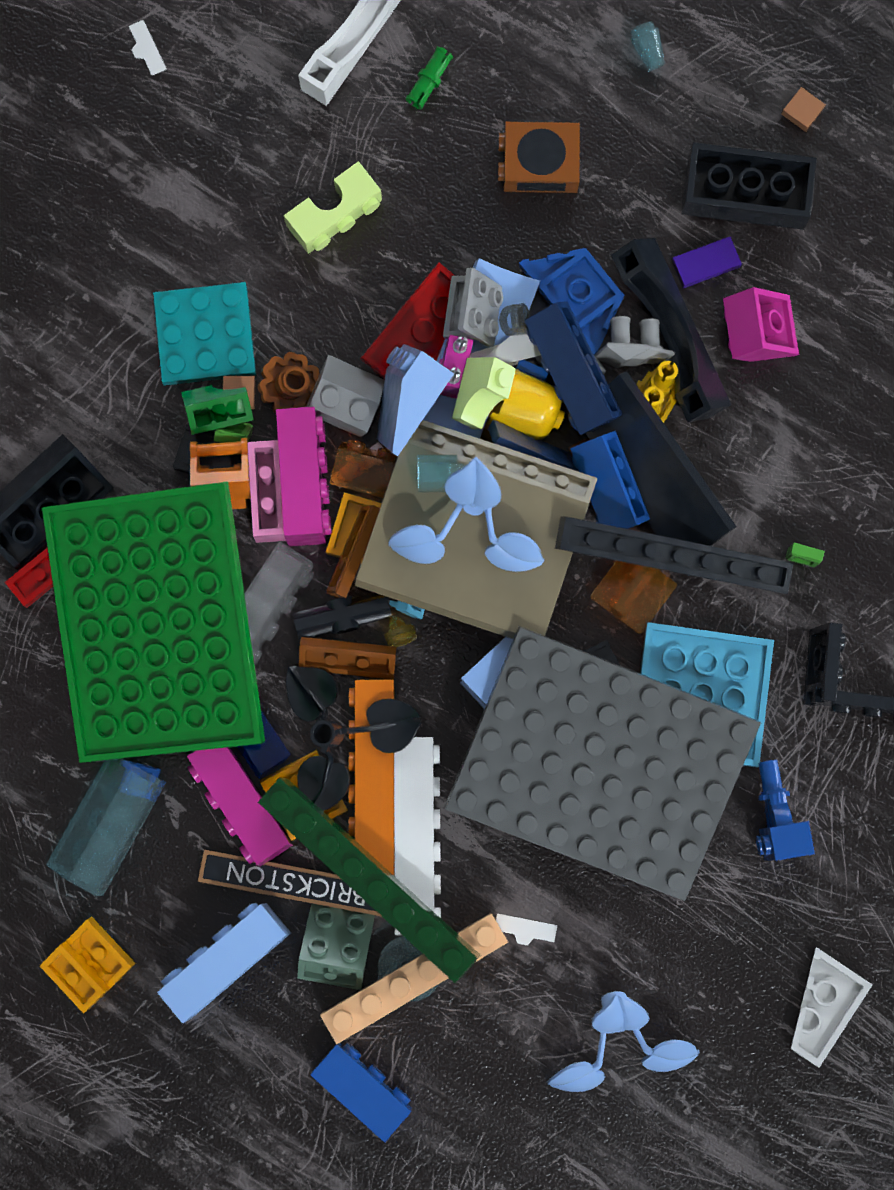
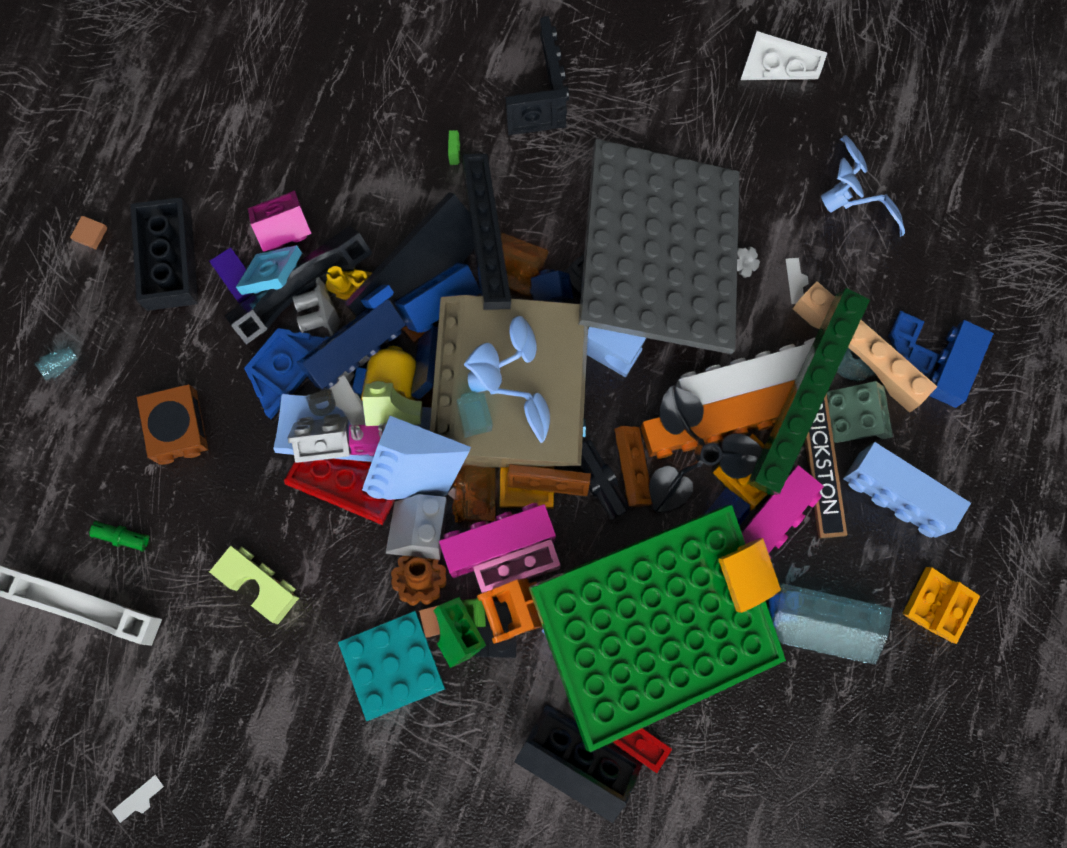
camera: 105 degrees left, 5 degrees down
clear brick [244,541,314,665] -> none
clear yellow tile [384,616,418,647] -> none
medium azure plate [640,622,774,768] -> none
blue brick [756,760,815,861] -> none
none -> medium azure plate [236,245,302,295]
none -> blue tile [360,285,394,309]
none -> dark blue brick [530,269,573,303]
none -> light orange slope [718,538,781,613]
none -> light grey plant [737,247,760,278]
none -> blue tile [888,311,939,378]

